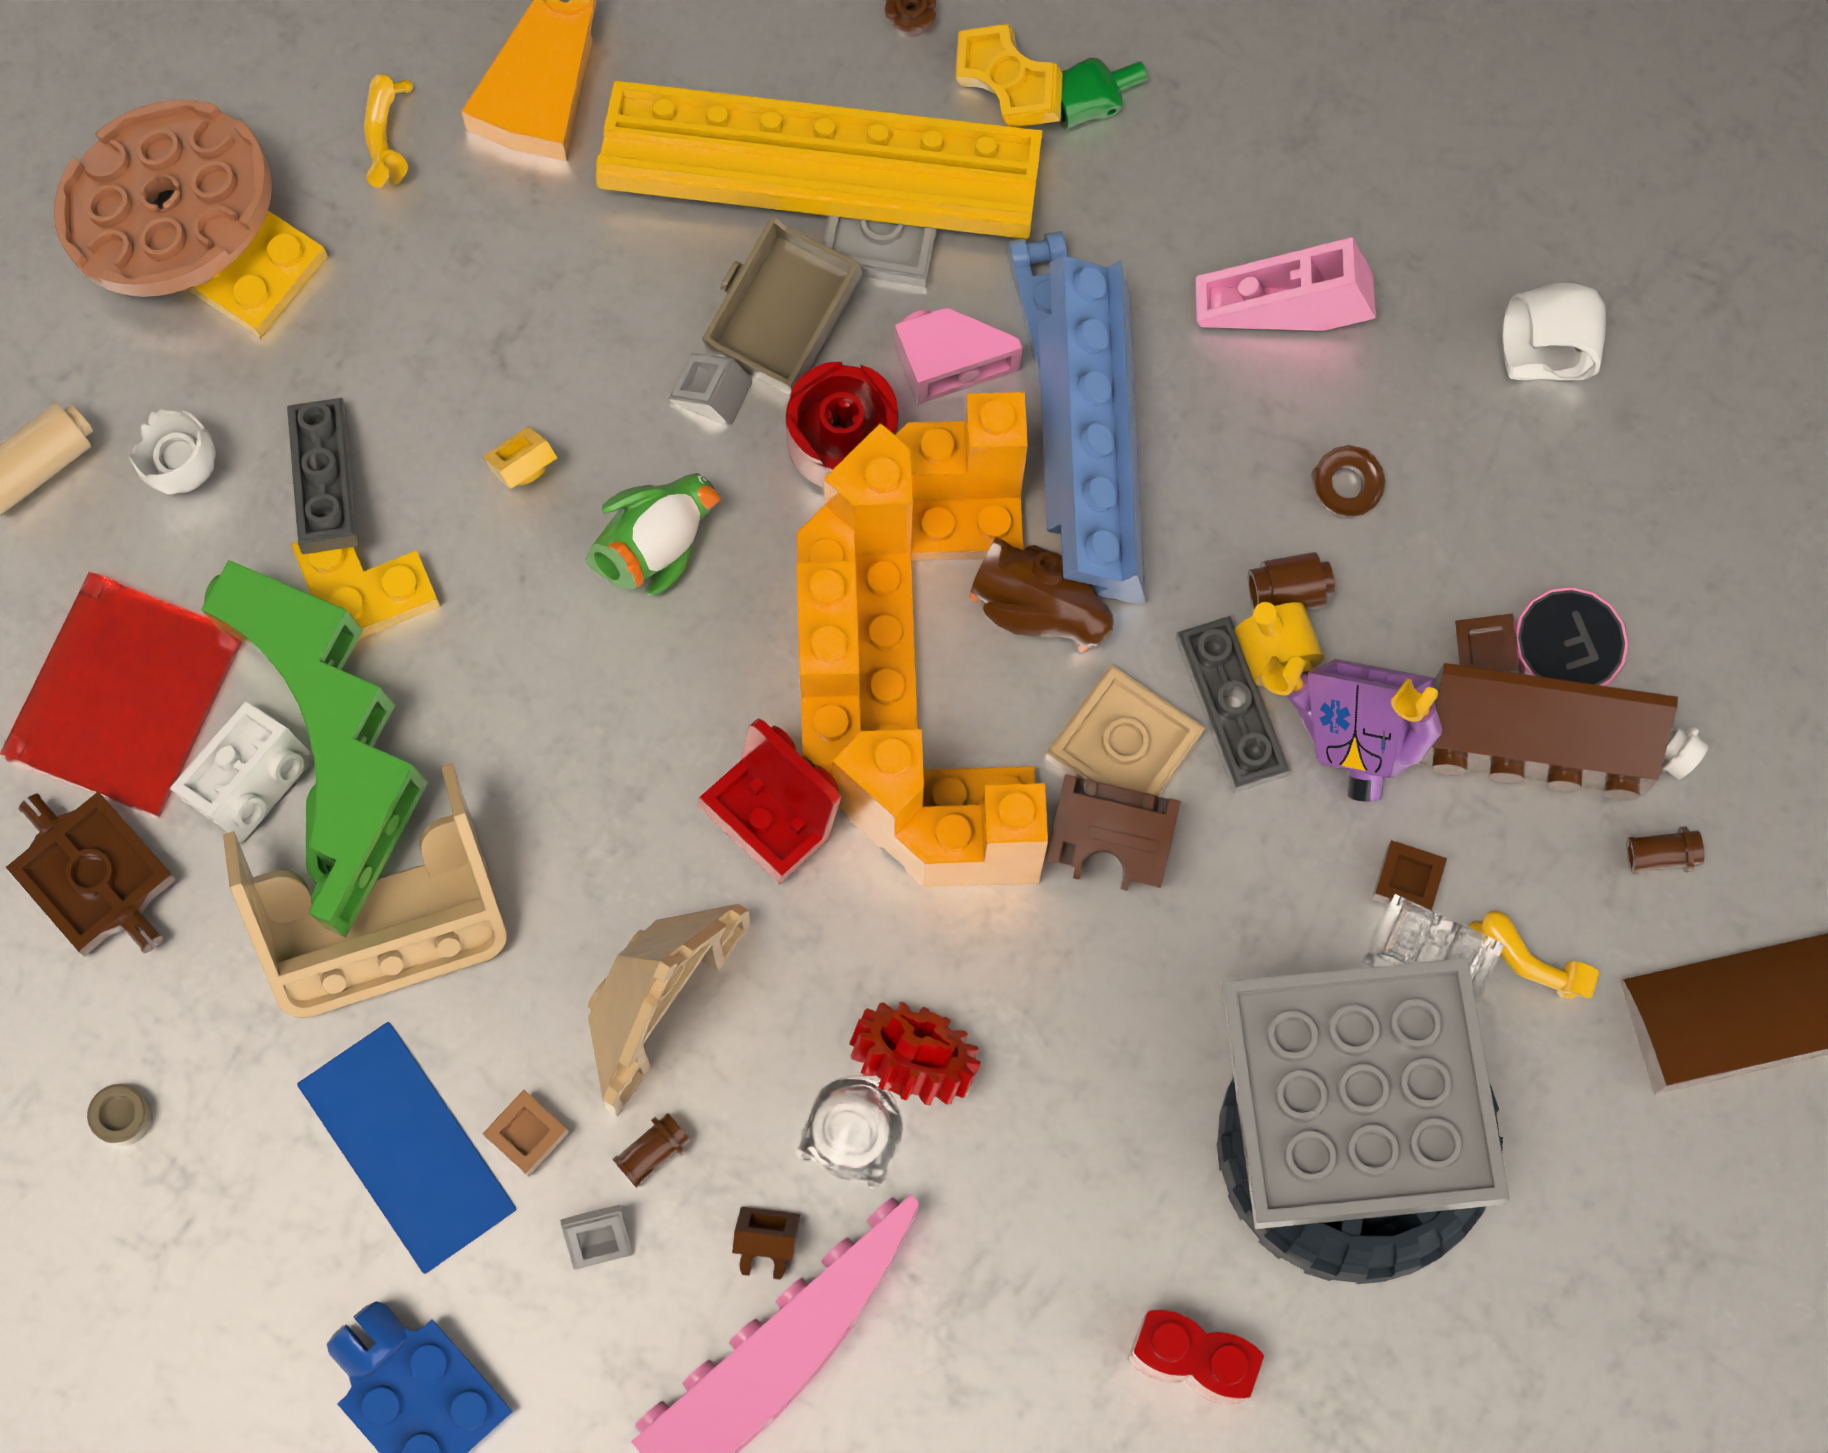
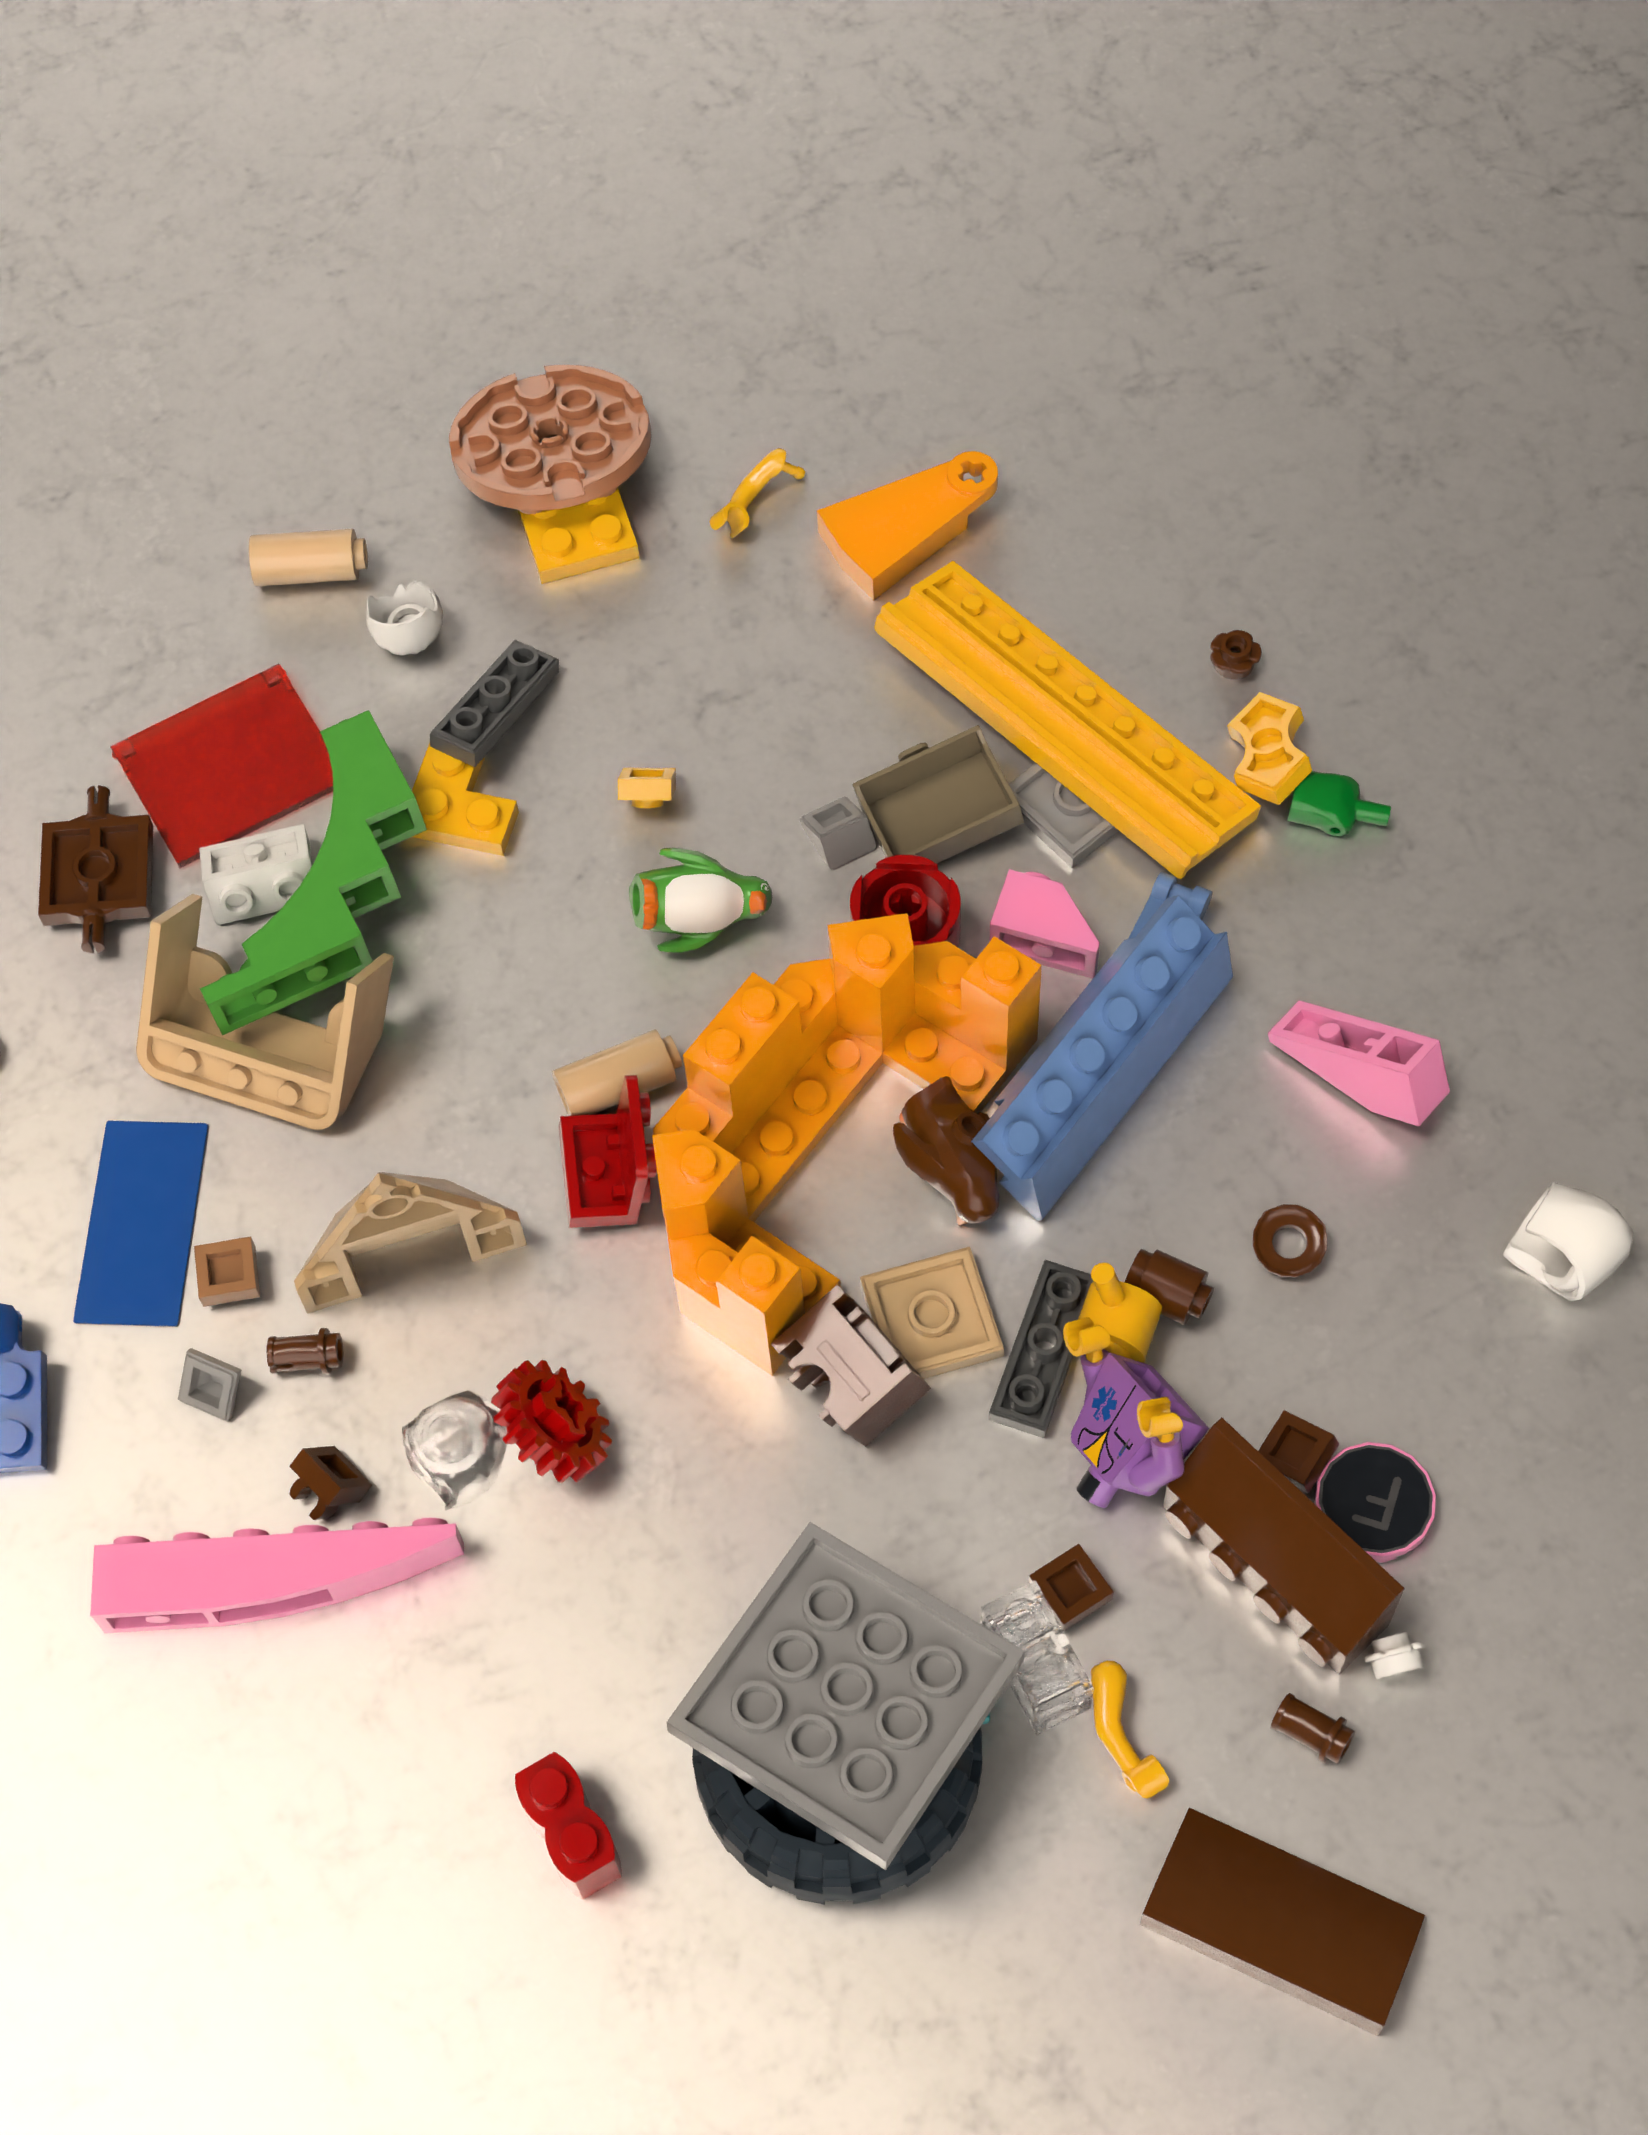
camera: 45 degrees right, 10 degrees down
none -> tan brick [552,1029,682,1116]

